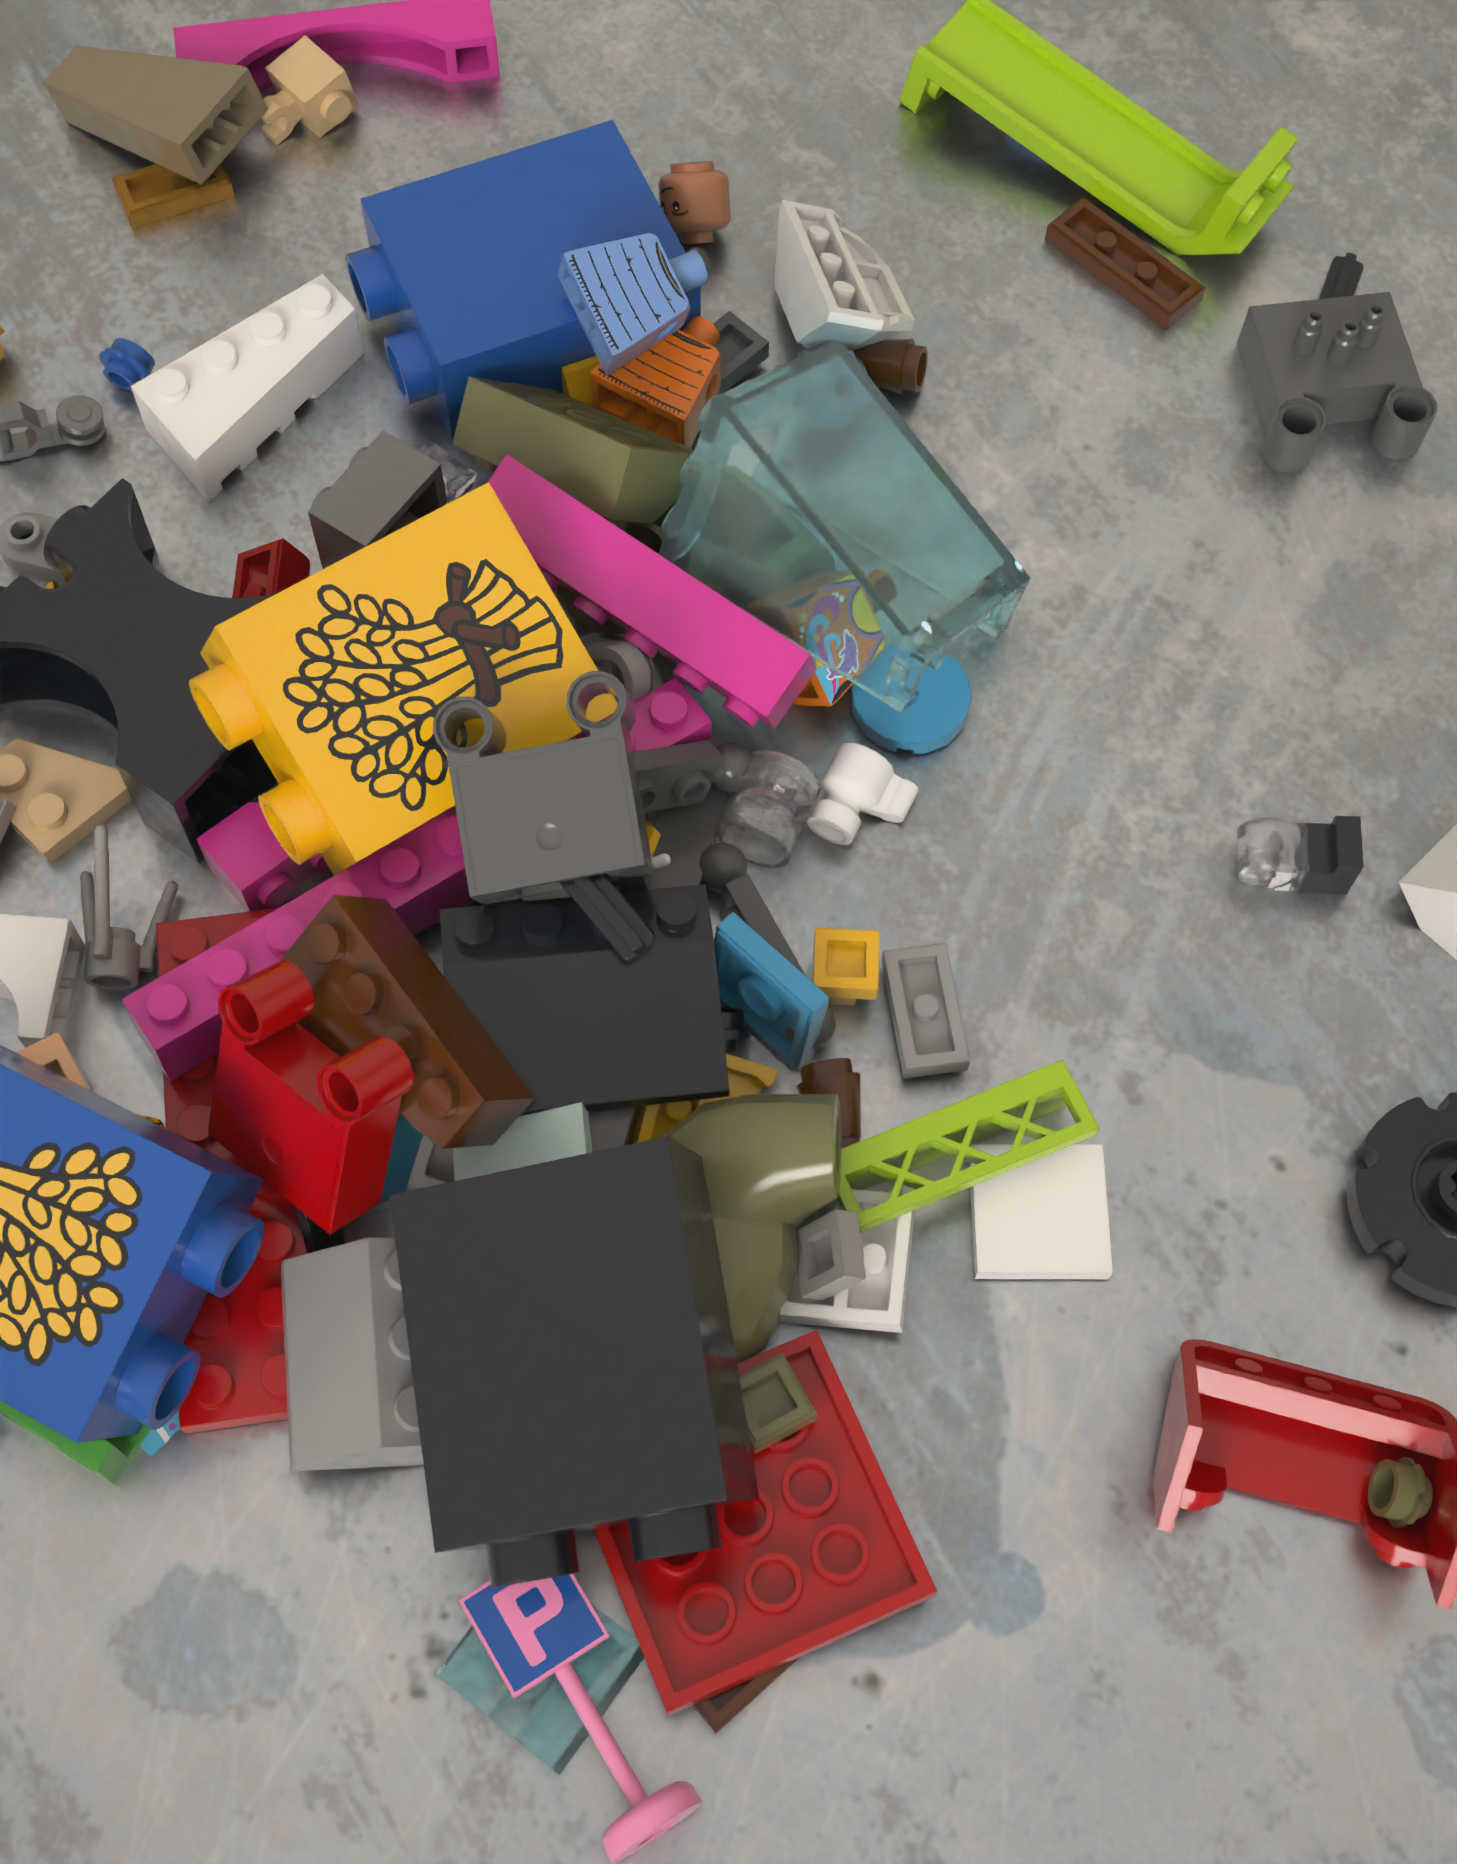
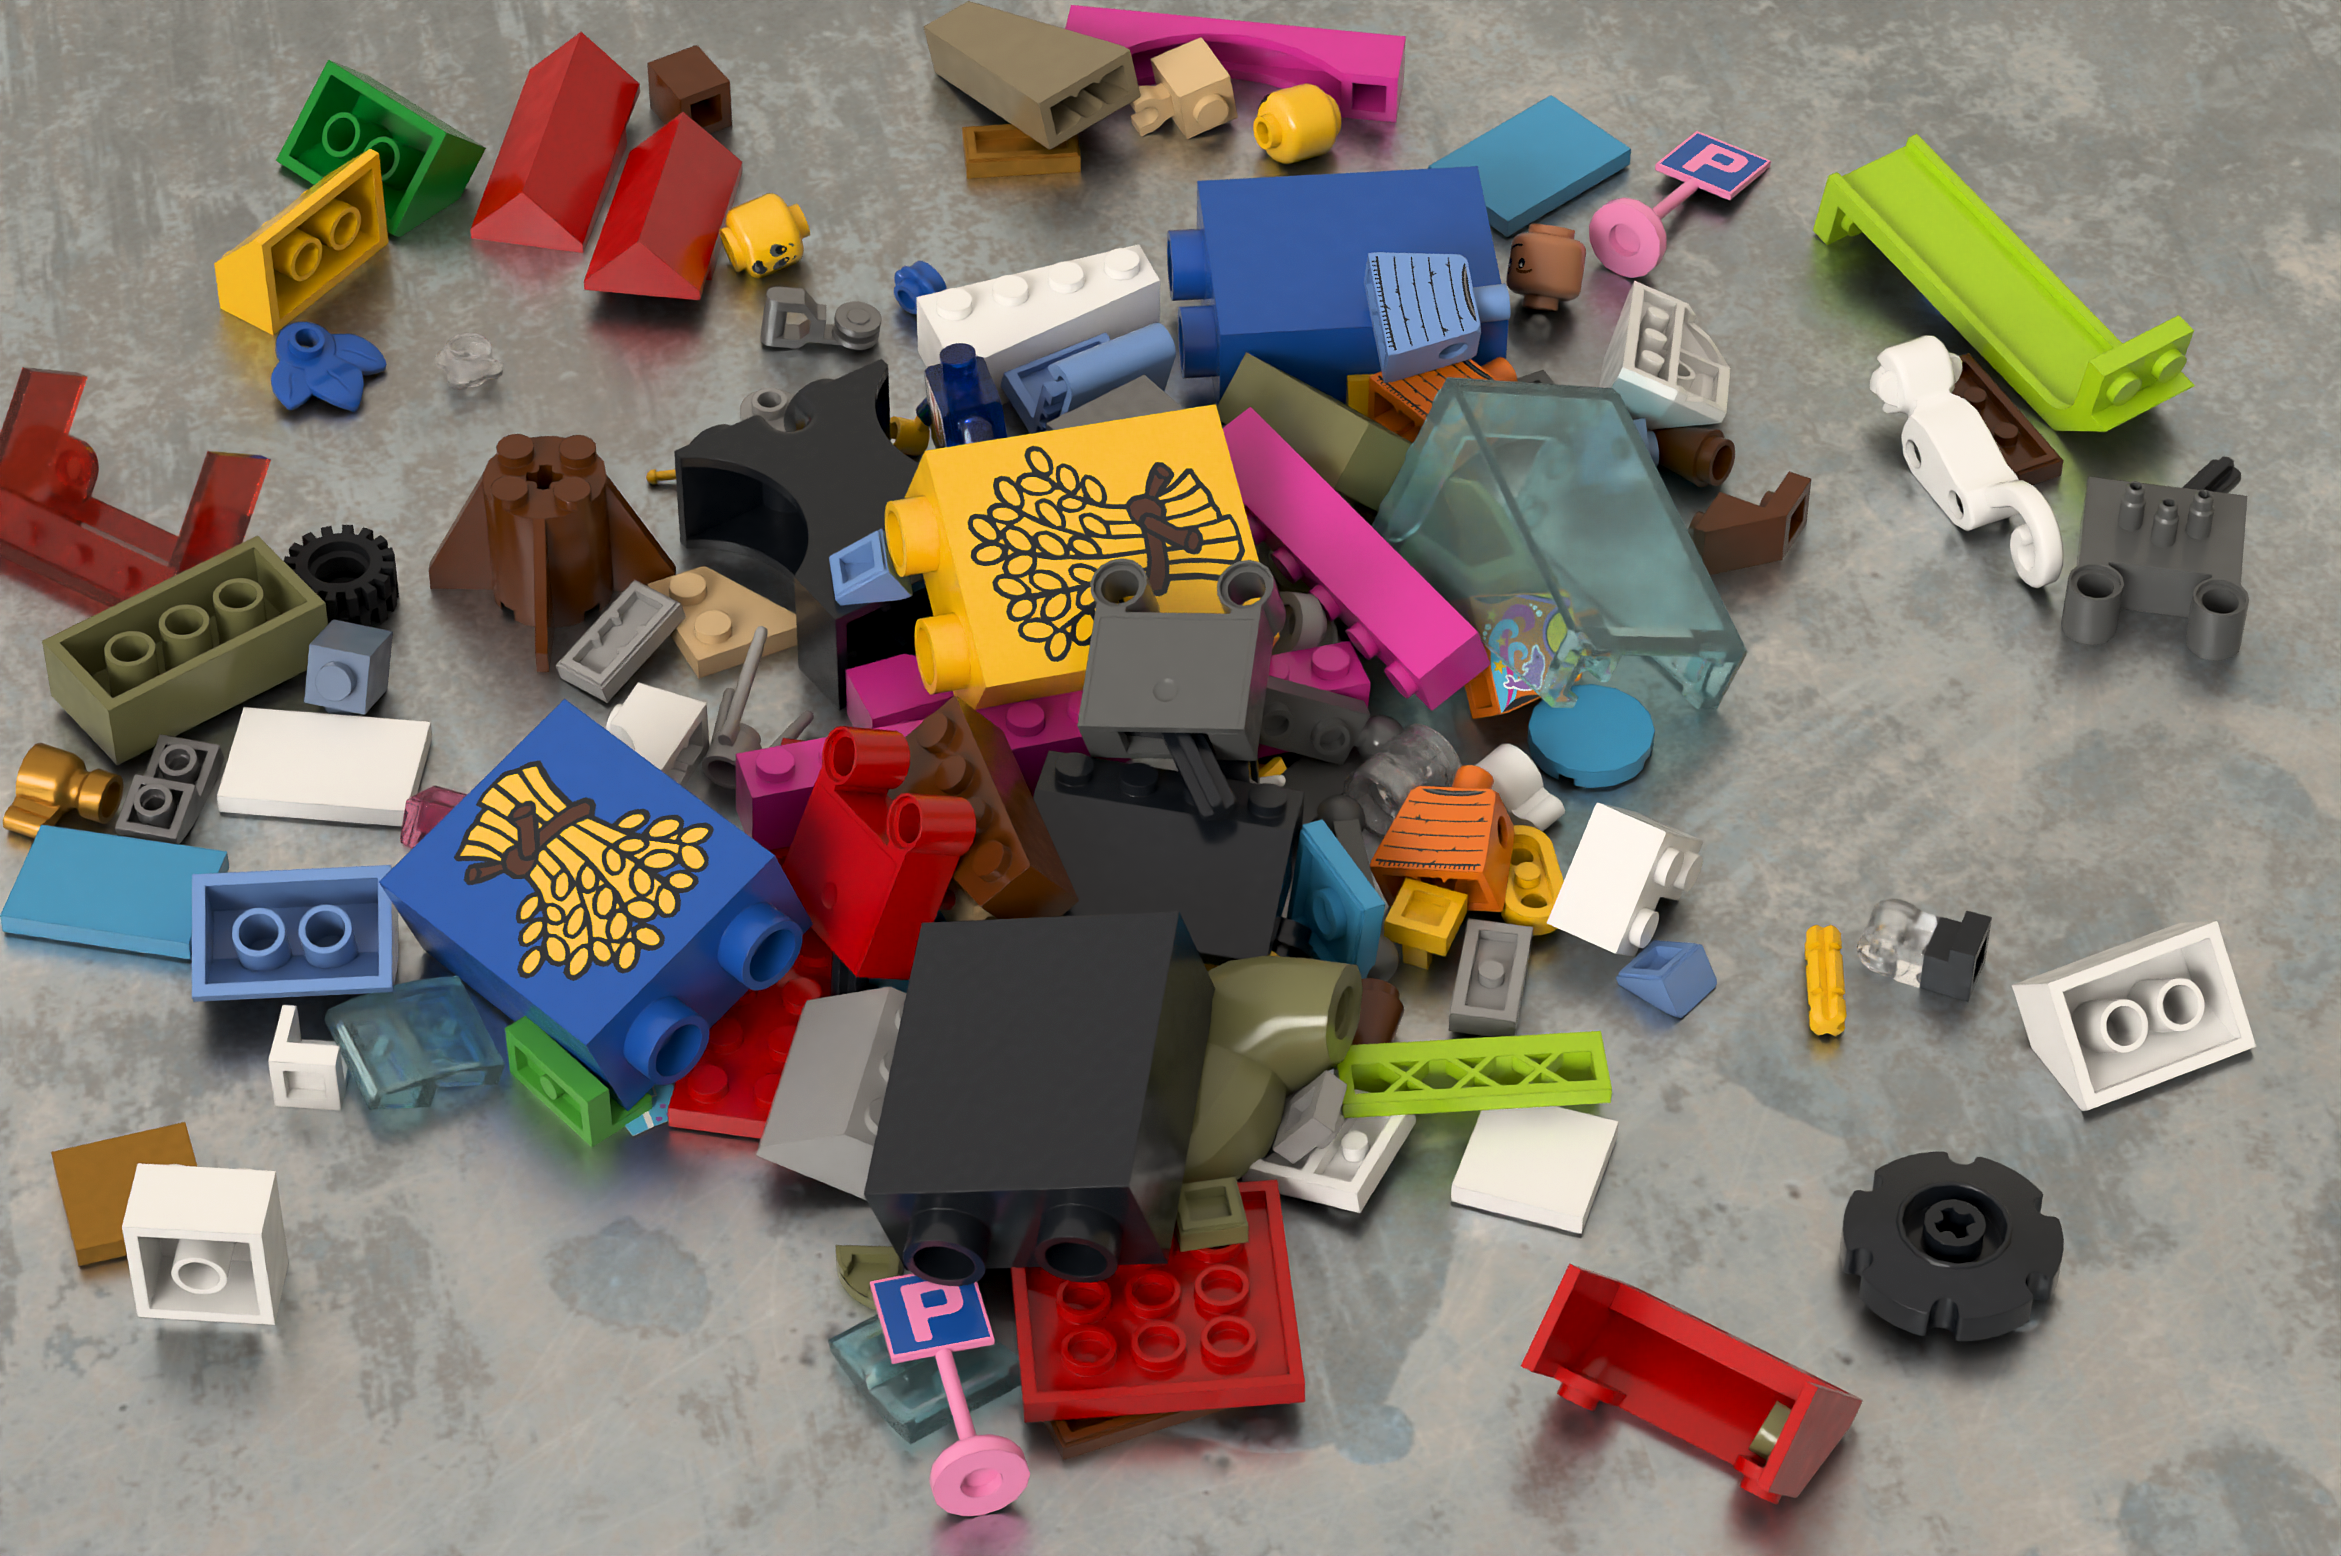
camera: 20 degrees right, 20 degrees down
none -> medium blue slope [829,528,913,605]
none -> olive tile [836,1245,904,1311]
none -> clear blue torso [890,343,1007,456]
none -> medium blue piece [1000,322,1176,434]
none -> yellow head [1253,84,1342,164]
none -> orange torso [1370,765,1515,912]
none -> dark azure tile [1428,95,1631,237]
none -> yellow plate [1501,825,1564,936]
none -> white brick [1547,802,1704,957]
none -> bright pink piece [1589,131,1771,278]
none -> medium blue slope [1615,940,1717,1018]
none -> reddish brown slope [1686,471,1811,577]
none -> yellow axle [1804,924,1847,1036]
none -> white animal [1870,336,2064,588]

